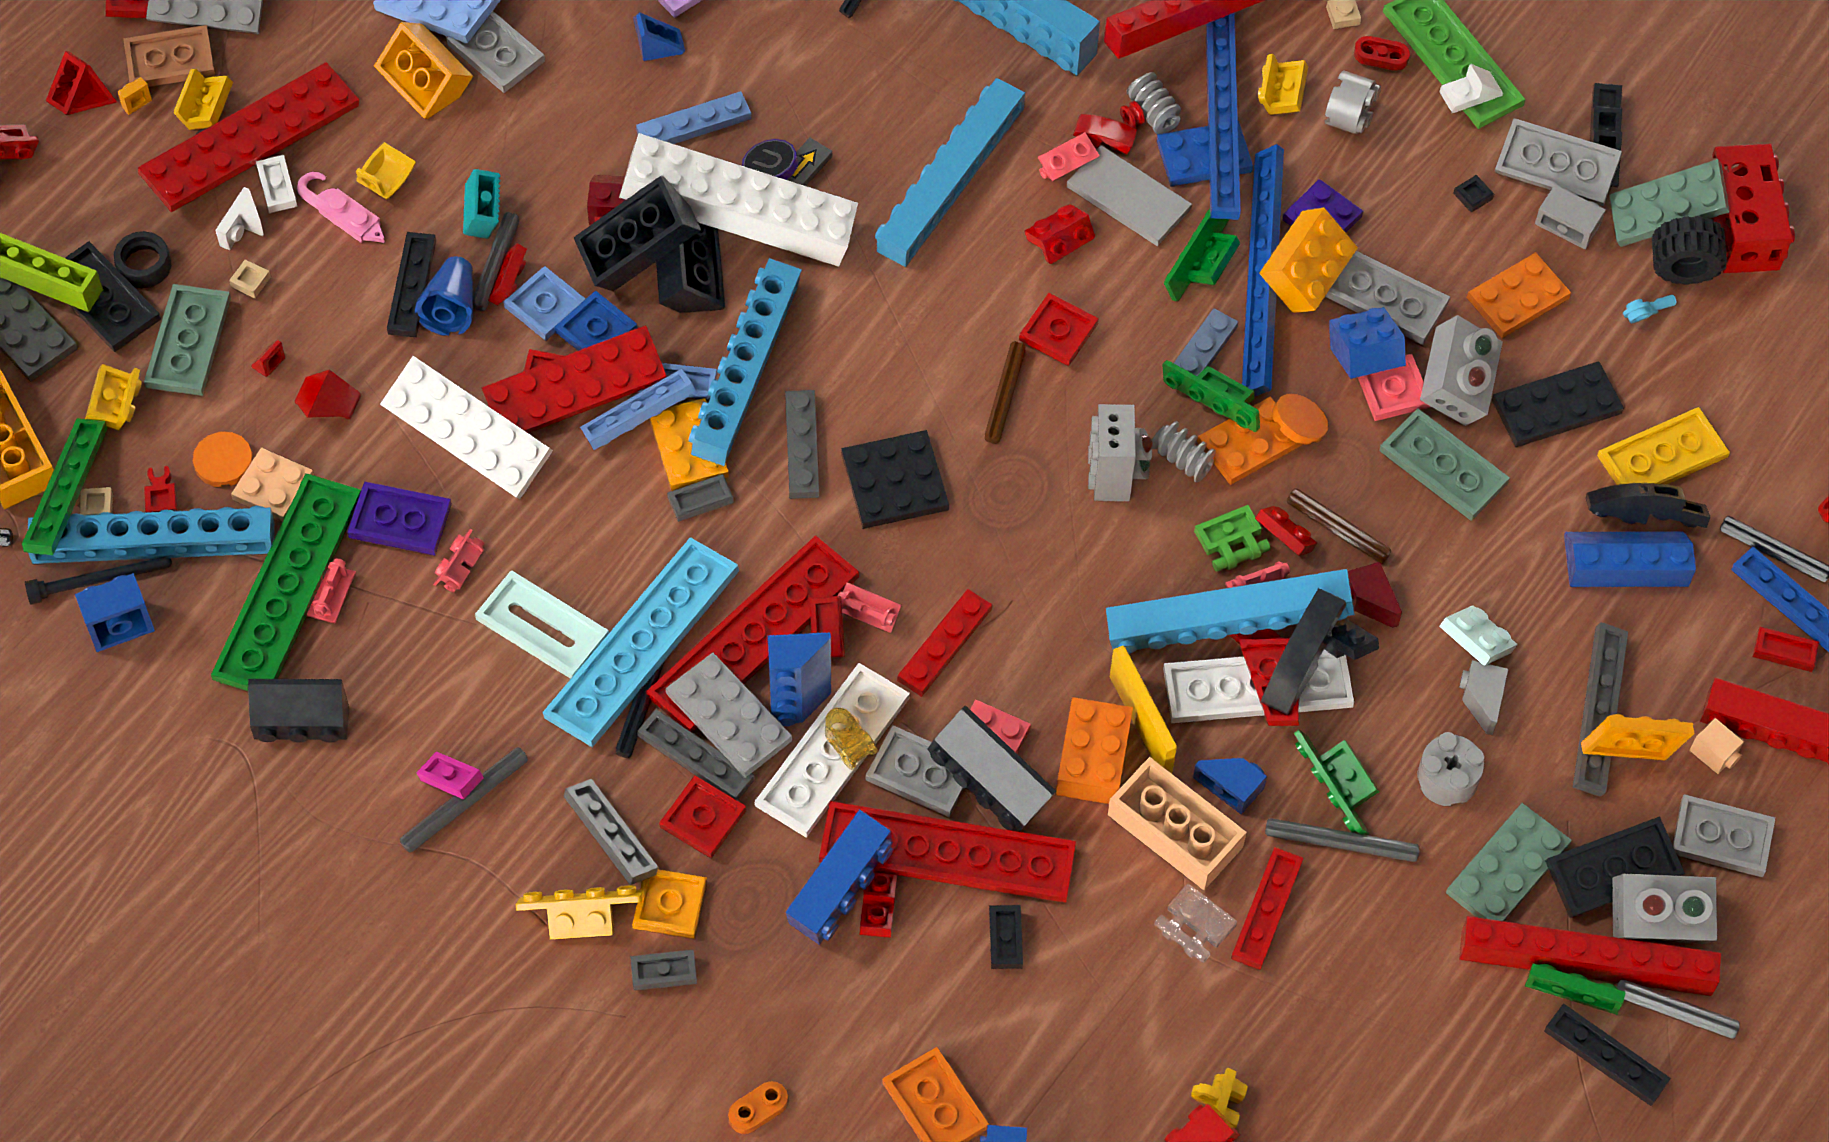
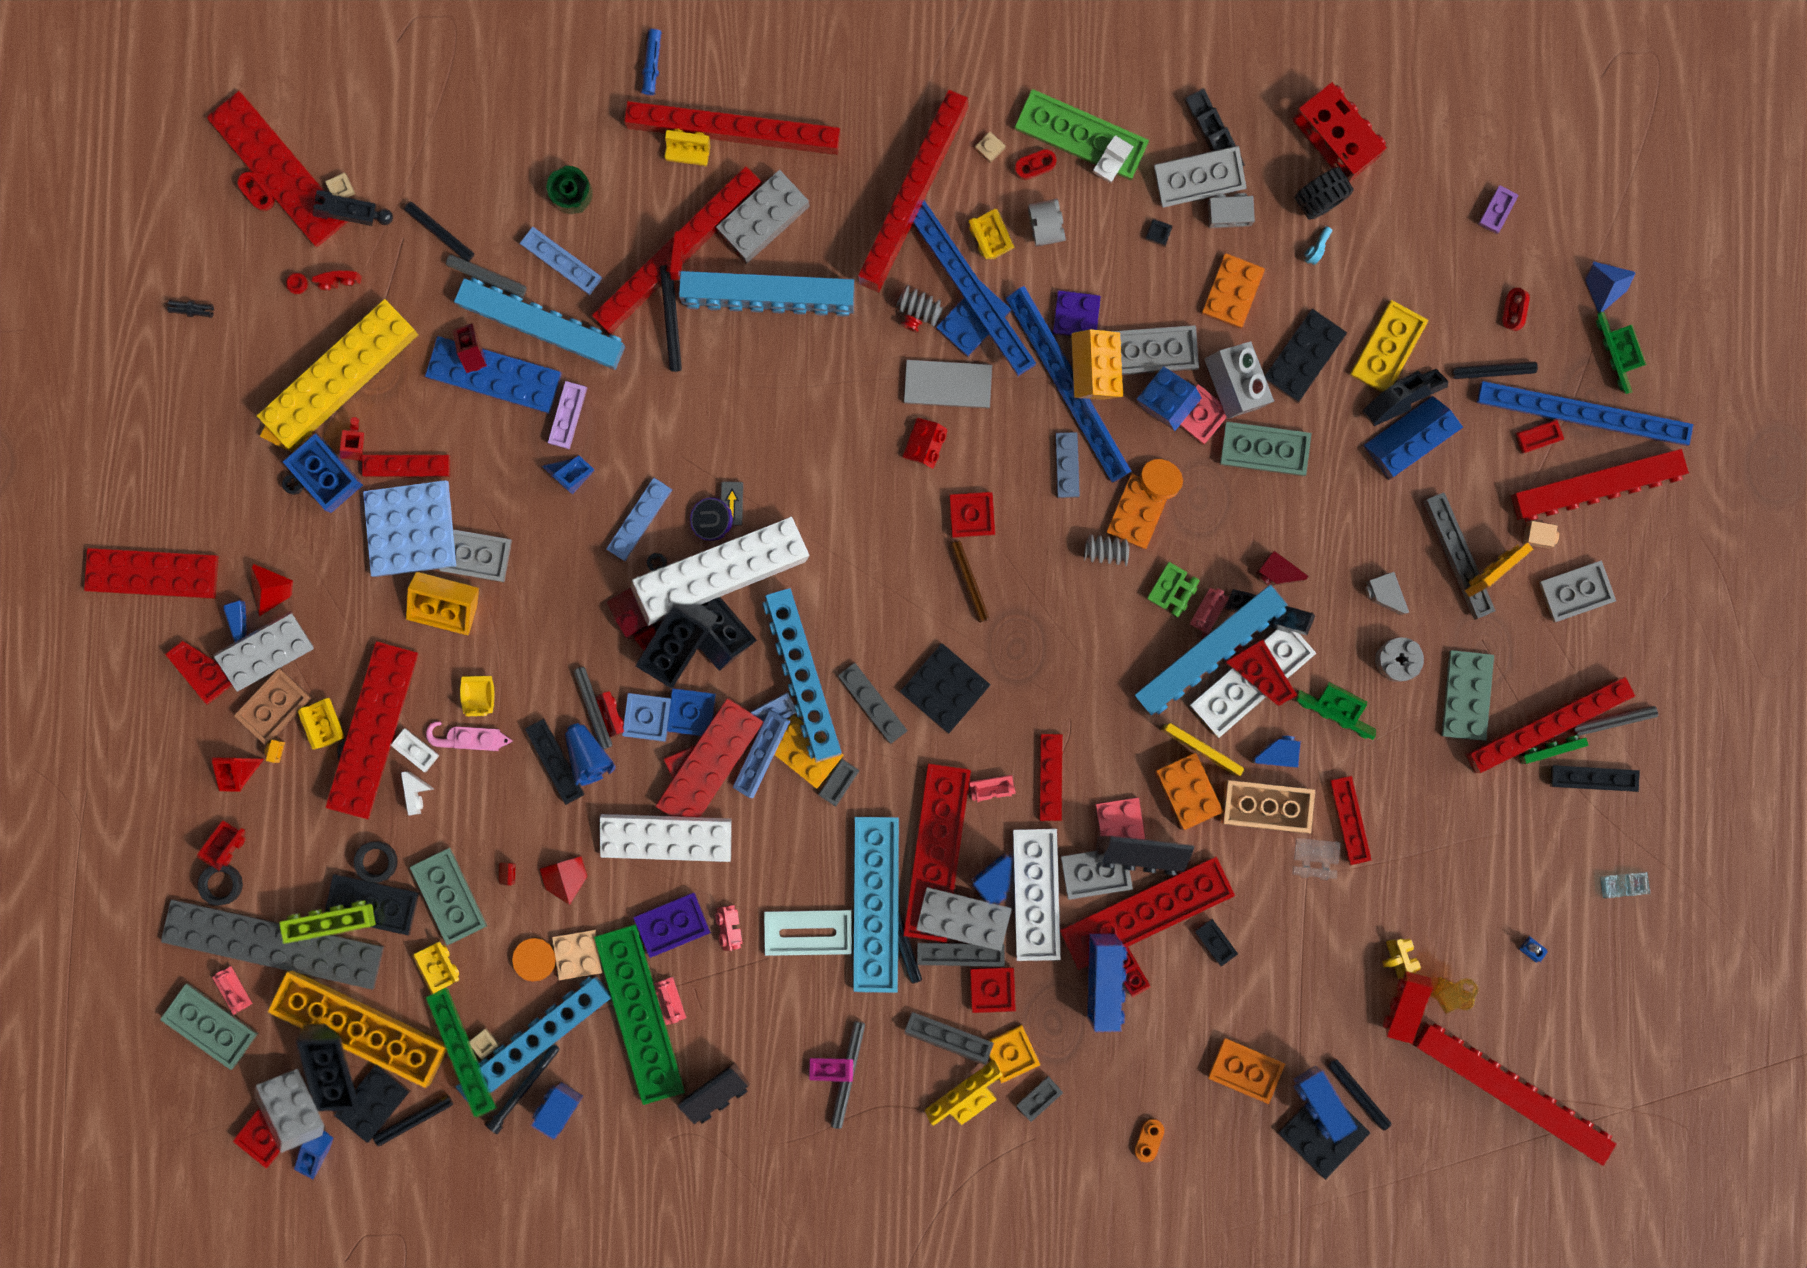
camera: 35 degrees left, 25 degrees up
red plate [144,466,177,513] -> none
tan plate [229,260,271,298] -> none
teal brick [463,169,501,239] -> none
red tile [809,596,845,658] -> none
clear yellow piece [825,708,878,770] -> none
dark azure brick [875,78,1025,267] -> none
coral hinge [1038,132,1100,182] -> none
red slope [1073,114,1137,155] -> none
light grey piece [1088,404,1153,501] -> none
green bracket [1162,360,1260,432] -> none
green bracket [1164,209,1240,301] -> none
red plate [1255,506,1317,556] -> none
black slope [1261,588,1346,715] -> none
dark grey axle [1265,818,1420,862] -> none
reddish brown axle [1287,488,1391,563] -> none
light aqua plate [1439,605,1518,666] -> none
black plate [1545,816,1685,918] -> none
sand green plate [1609,159,1730,247] -> none
light grey piece [1612,874,1717,944] -> none

